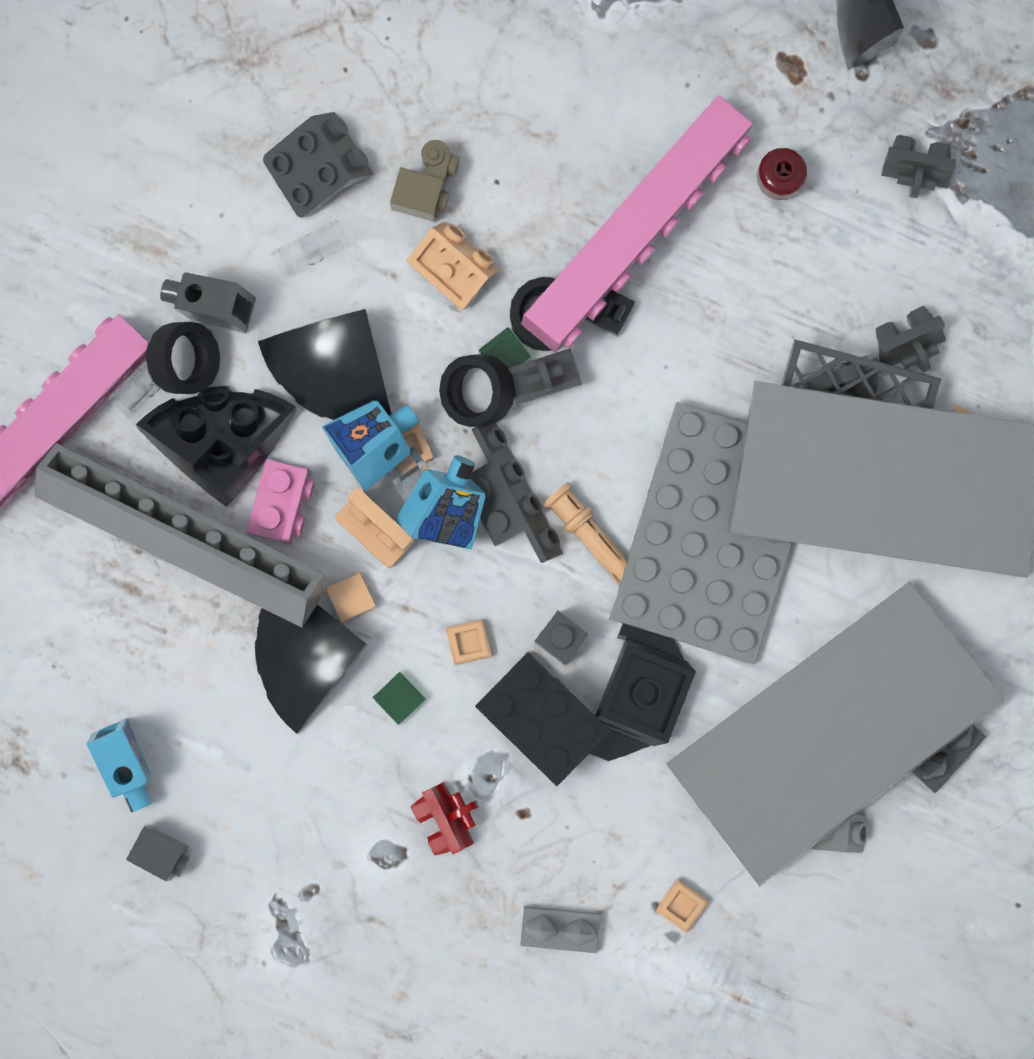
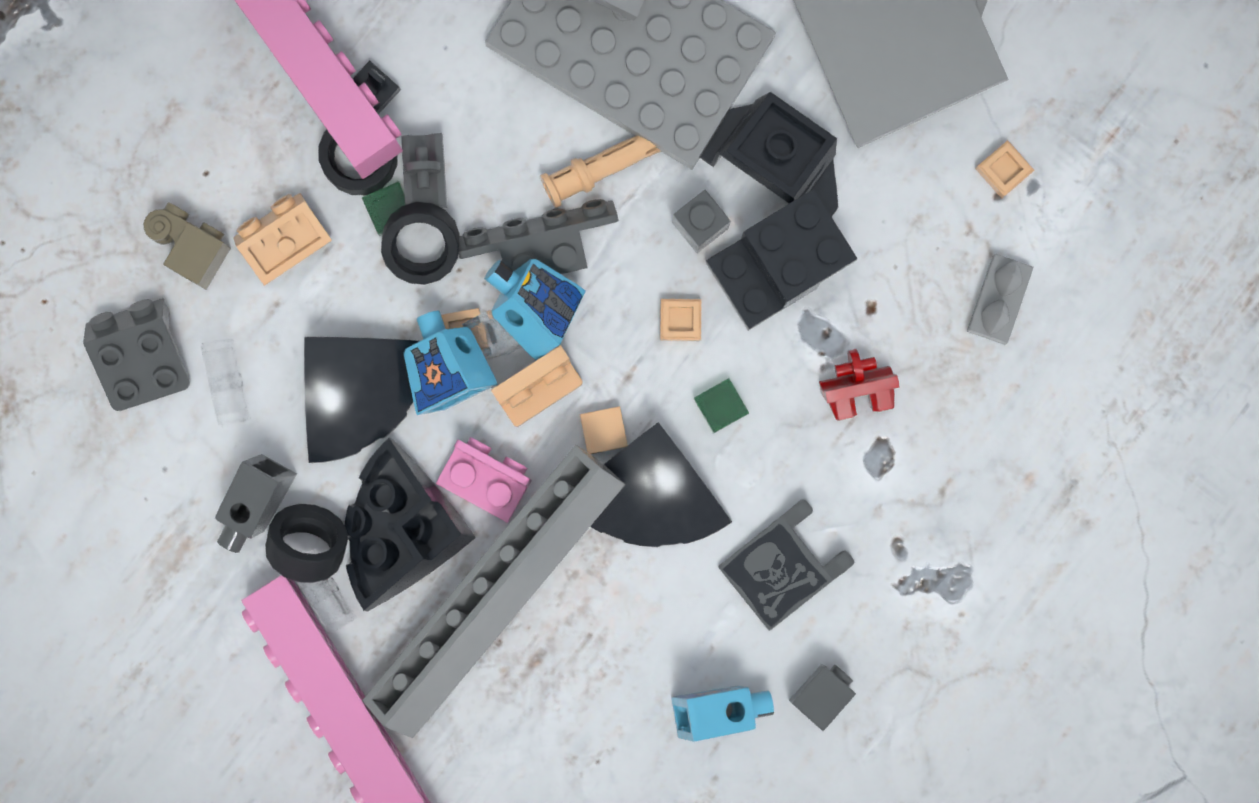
camera: 80 degrees left, 0 degrees up
none -> flag [718,499,855,631]

